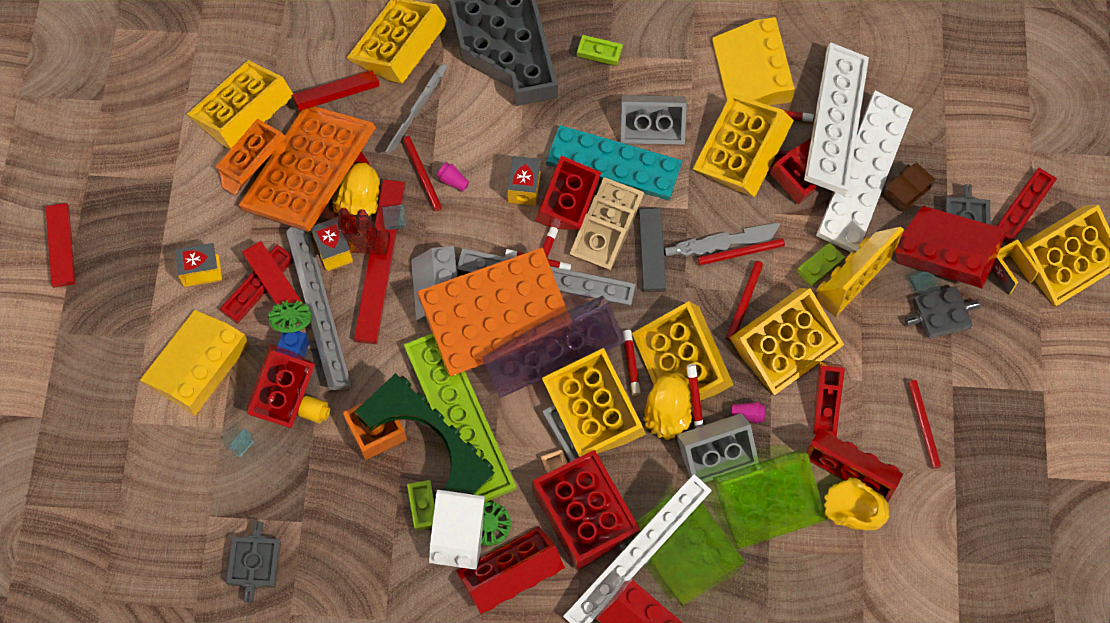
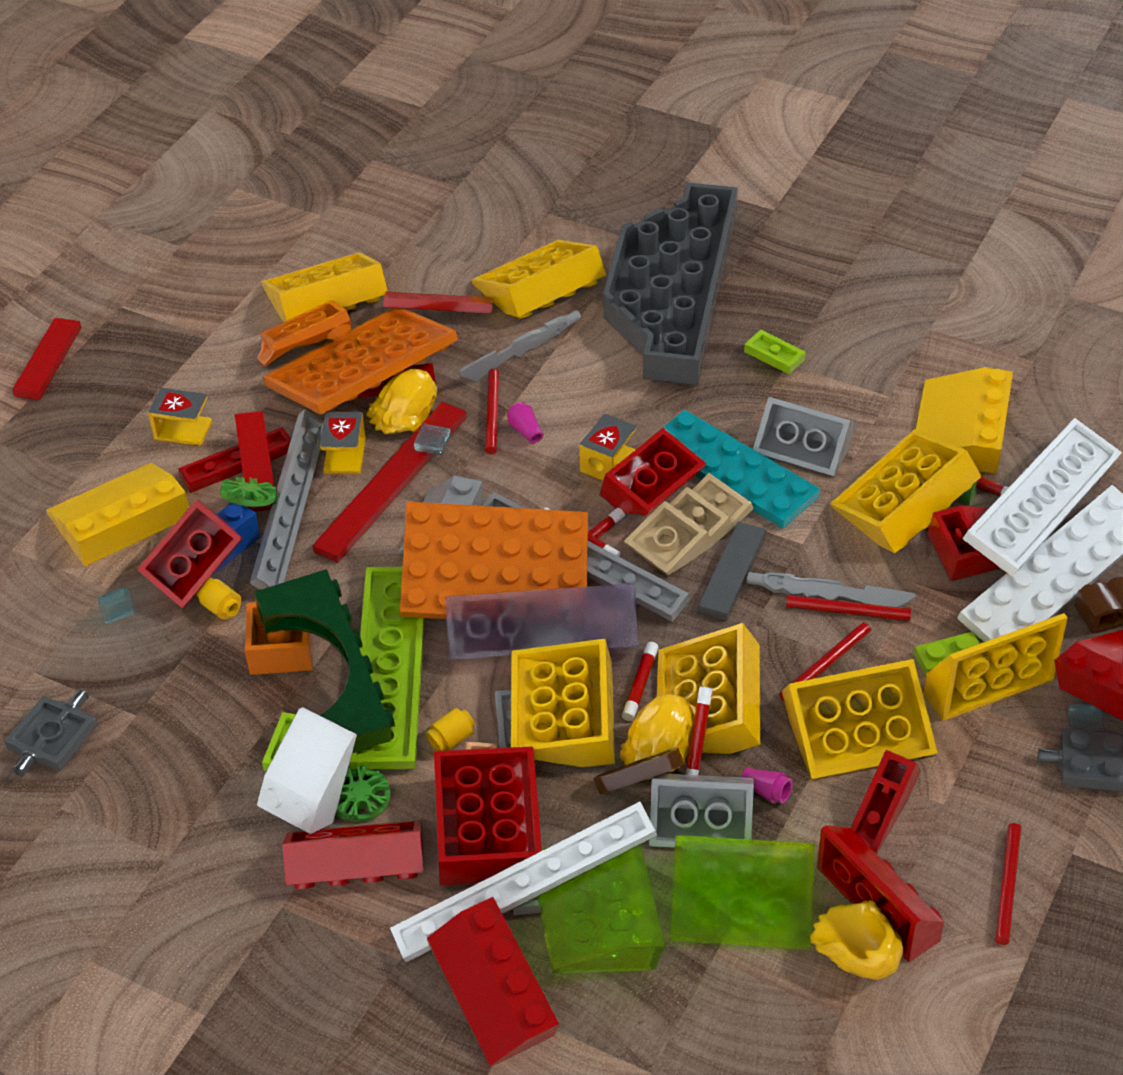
camera: 25 degrees right, 20 degrees down
clear red piece [338,208,390,255] -> none
none -> yellow brick [425,708,475,751]
none -> reddish brown beam [593,747,685,794]

